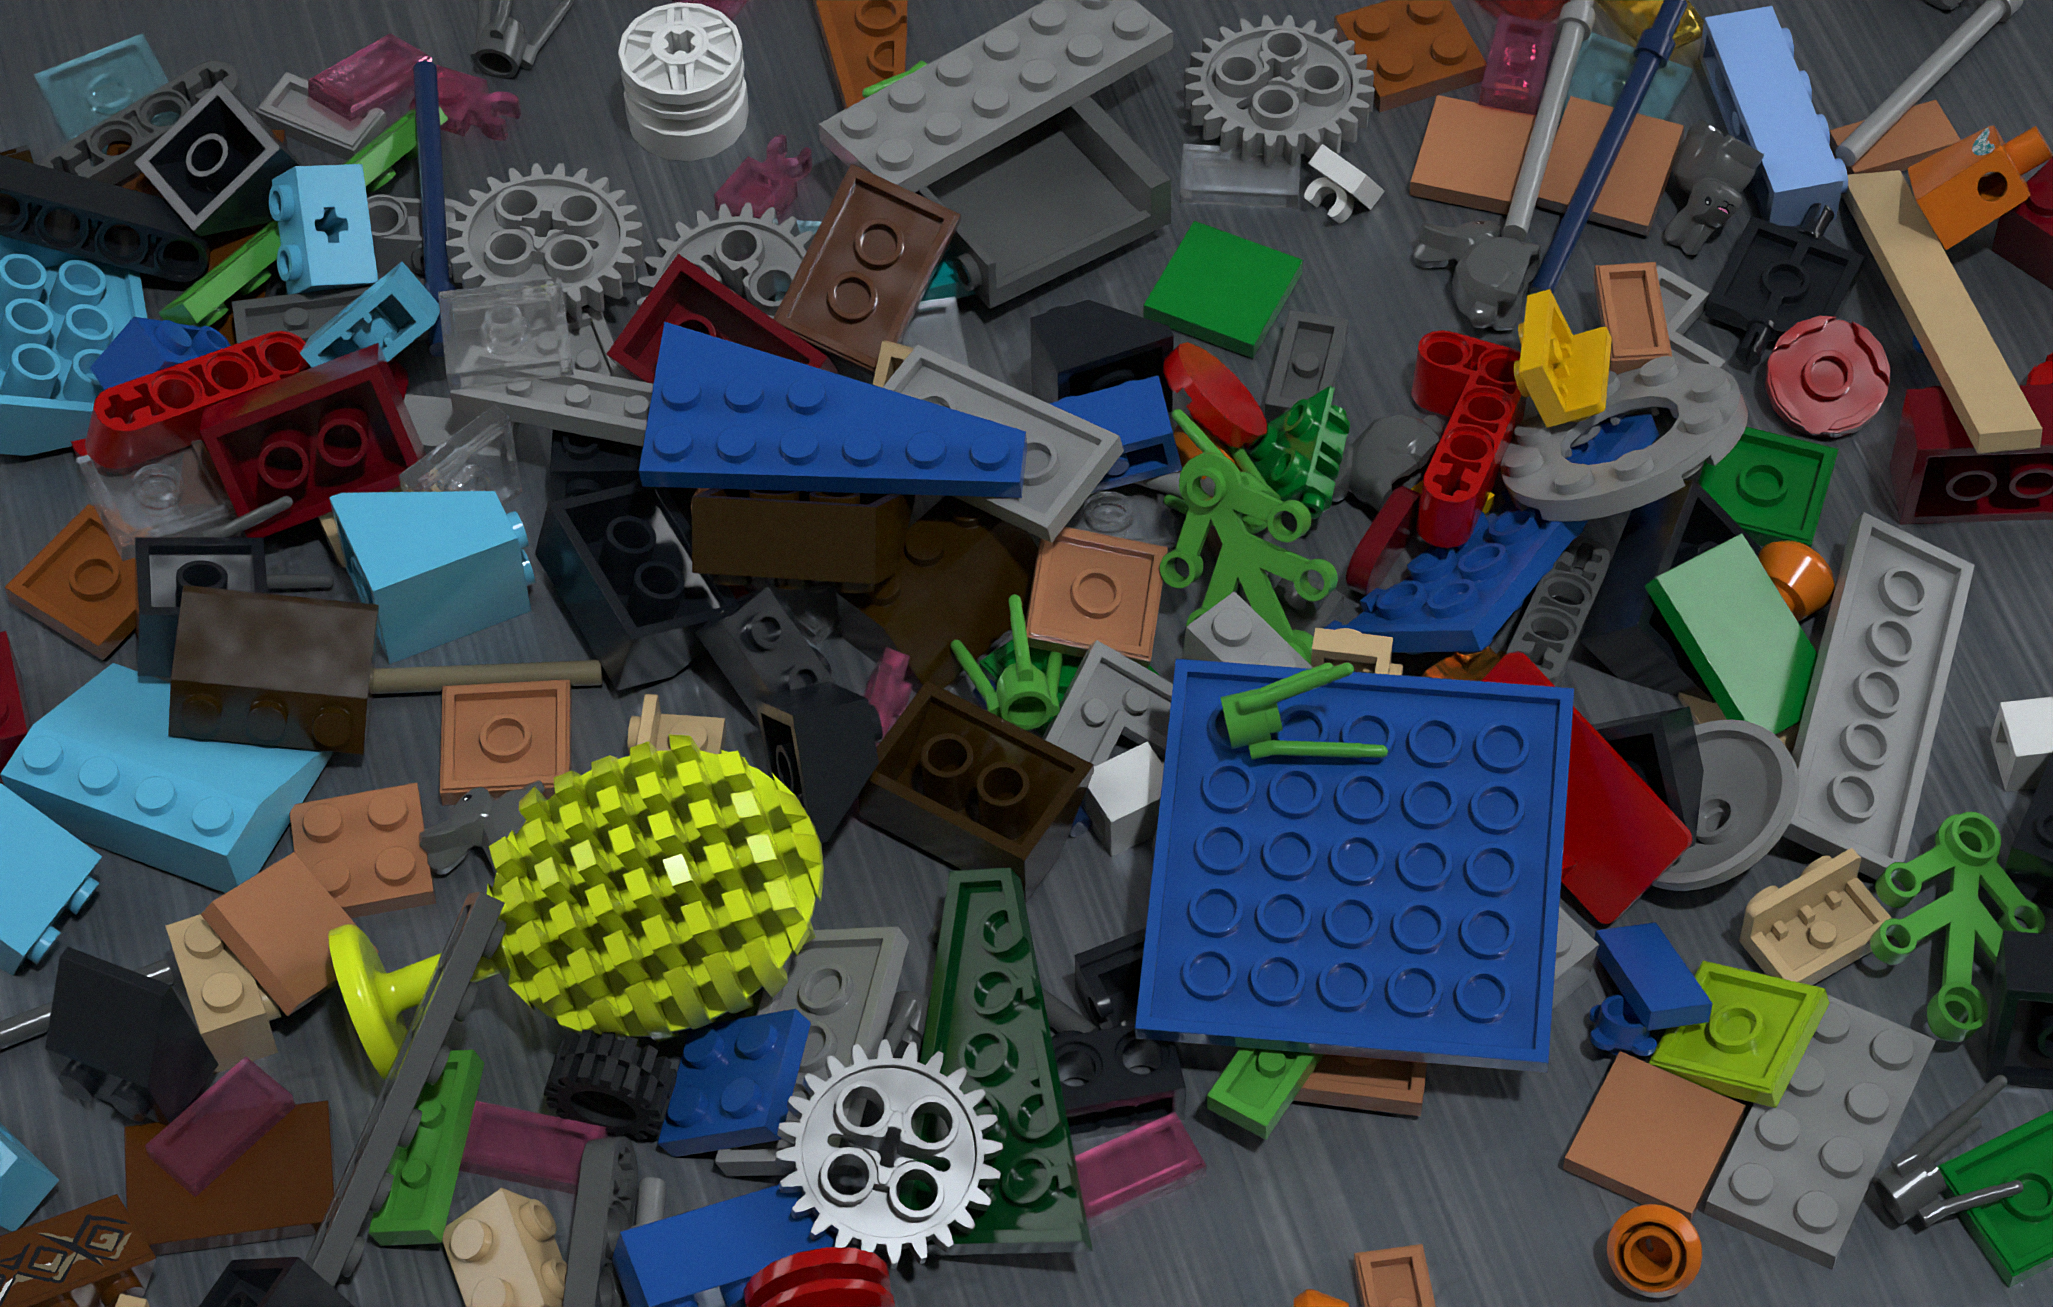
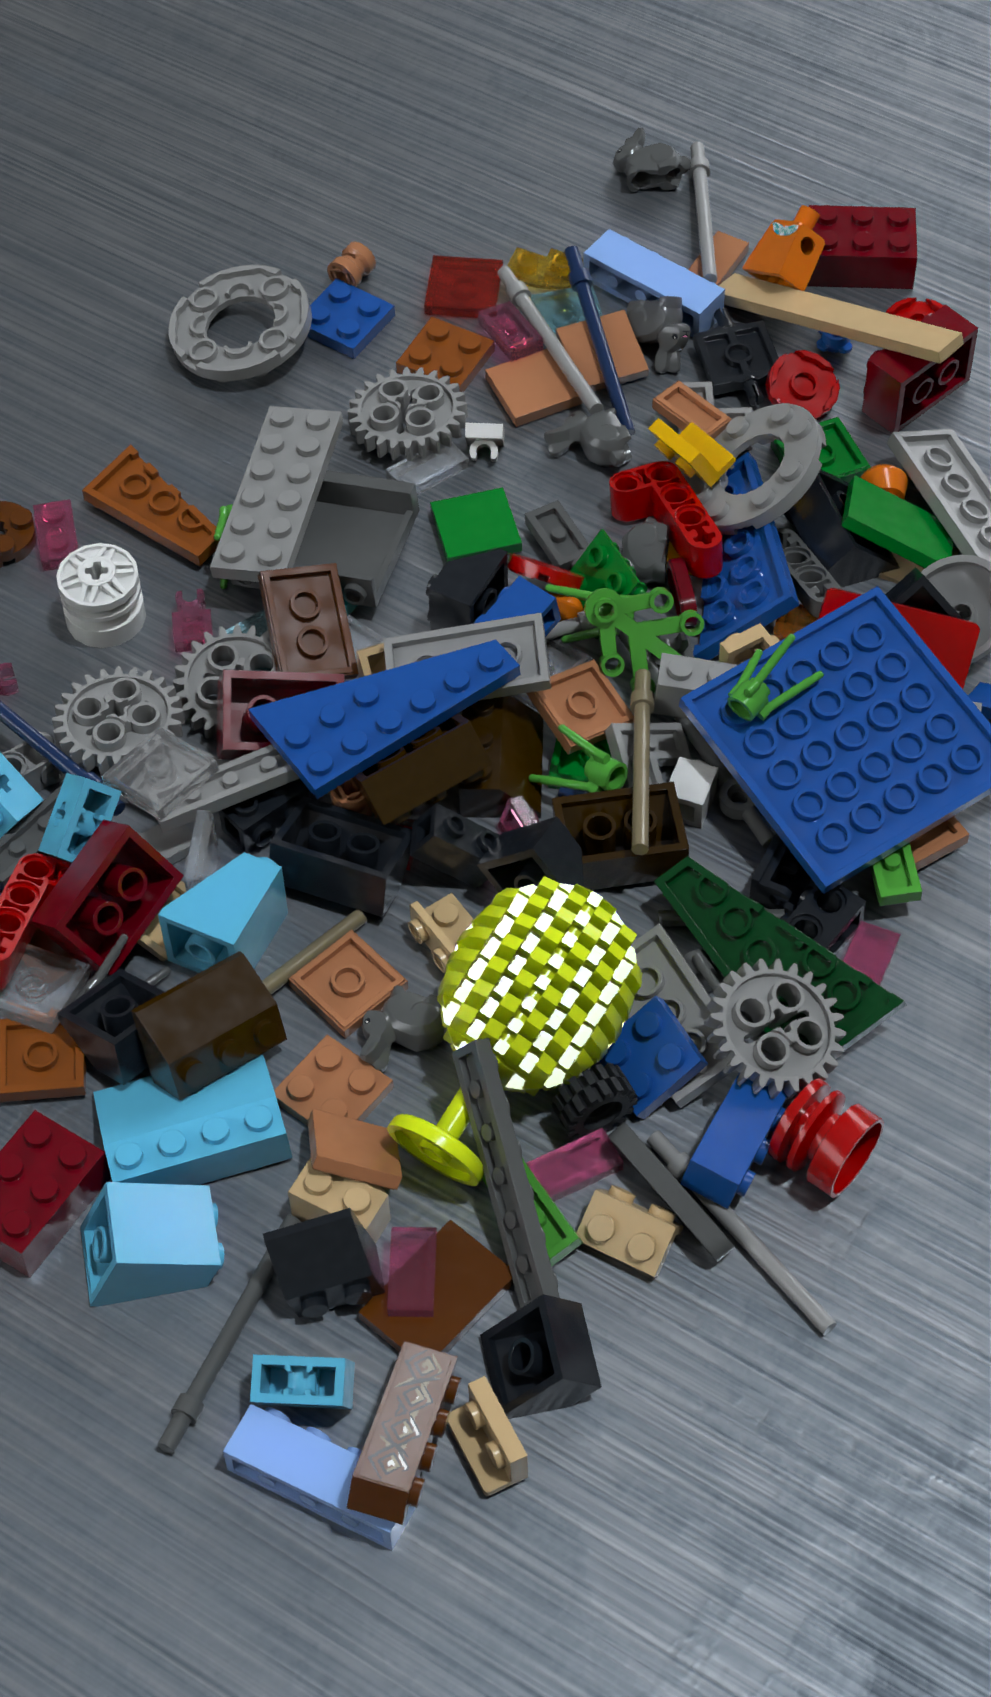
camera: 40 degrees left, 0 degrees up
none -> dark tan bar [630,669,655,855]

